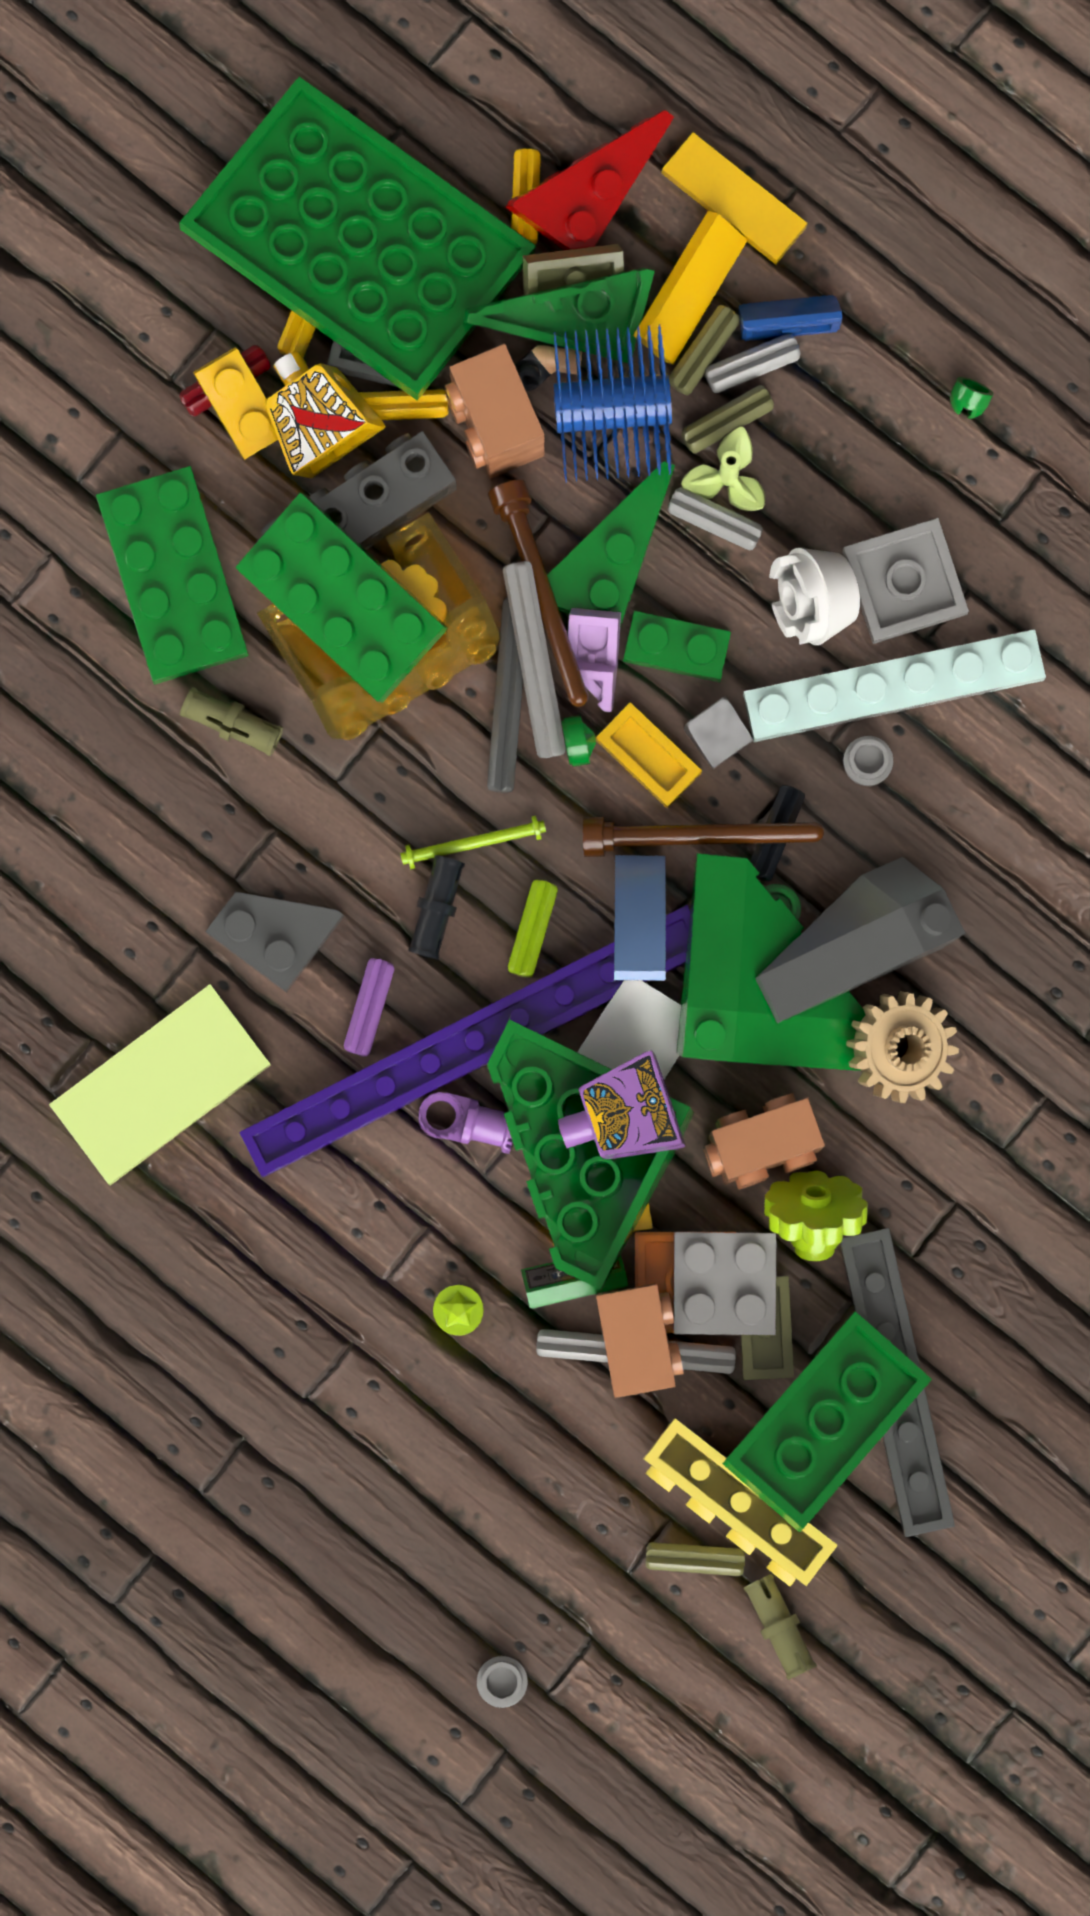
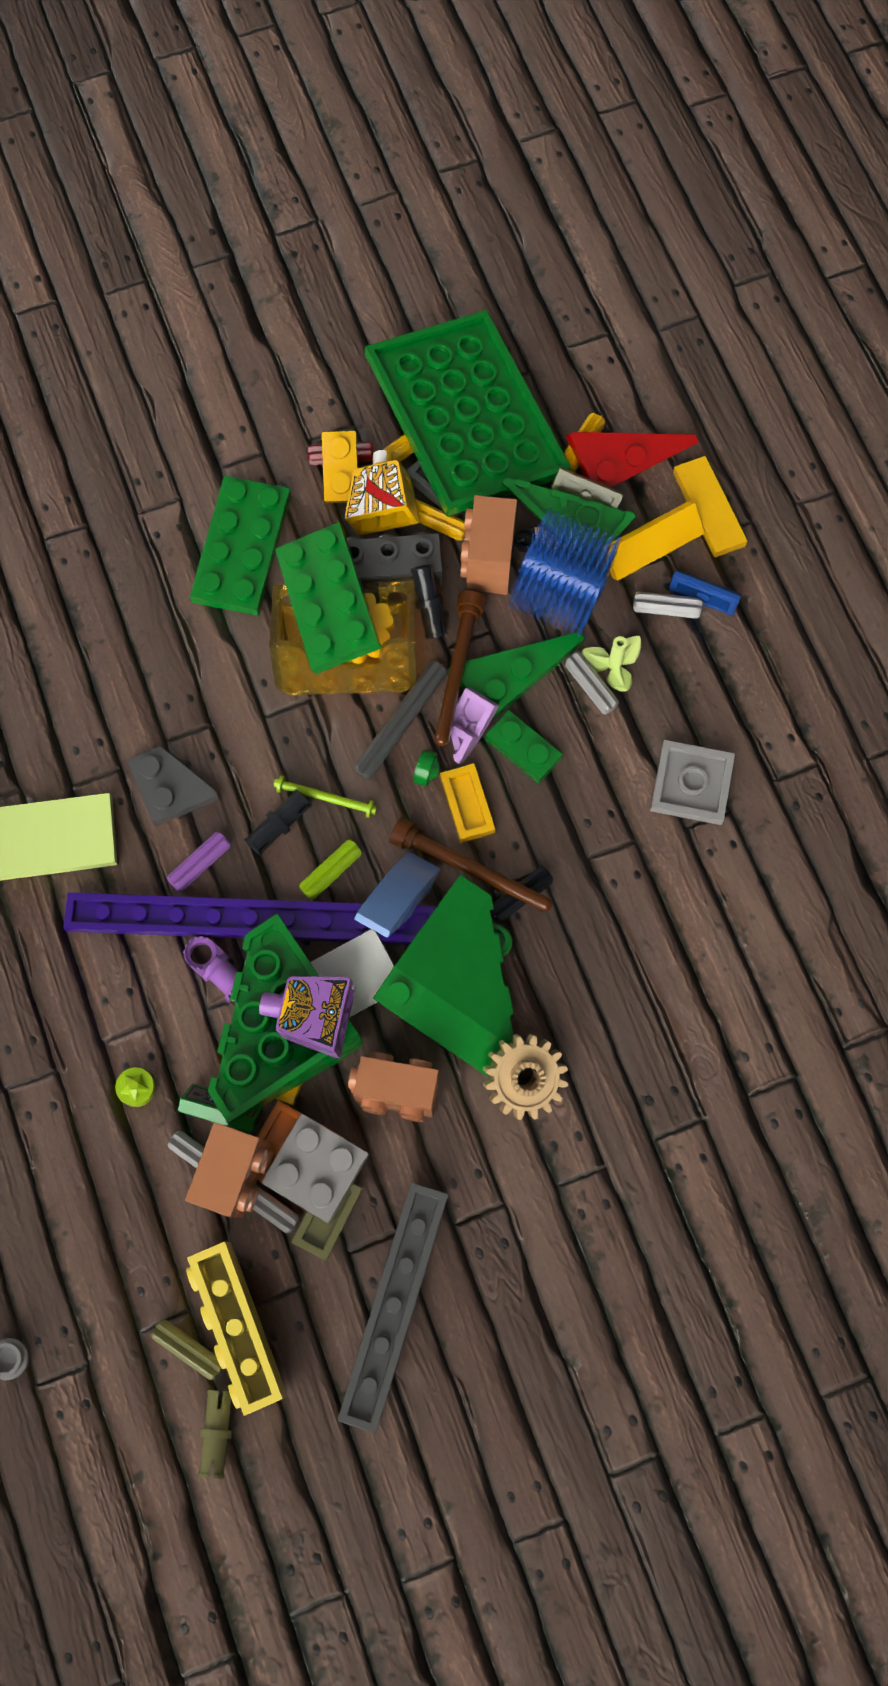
camera: 30 degrees right, 10 degrees down
olive pin [180,687,284,757] -> none
light grey axle [503,561,566,758] -> none
olive axle [669,305,740,395] -> none
olive axle [681,385,774,453] -> none
flat silver slope [684,696,753,769] -> none
green plate [722,1311,932,1532] -> none
light aqua plate [743,629,1046,742] -> none
dark grey wedge [755,857,966,1024] -> none
lime plant [764,1171,868,1261] -> none
white cone [769,548,860,645] -> none
light grey plate [843,736,893,786] -> none
green hinge [950,377,994,419] -> none
none -> black pin [410,564,447,639]

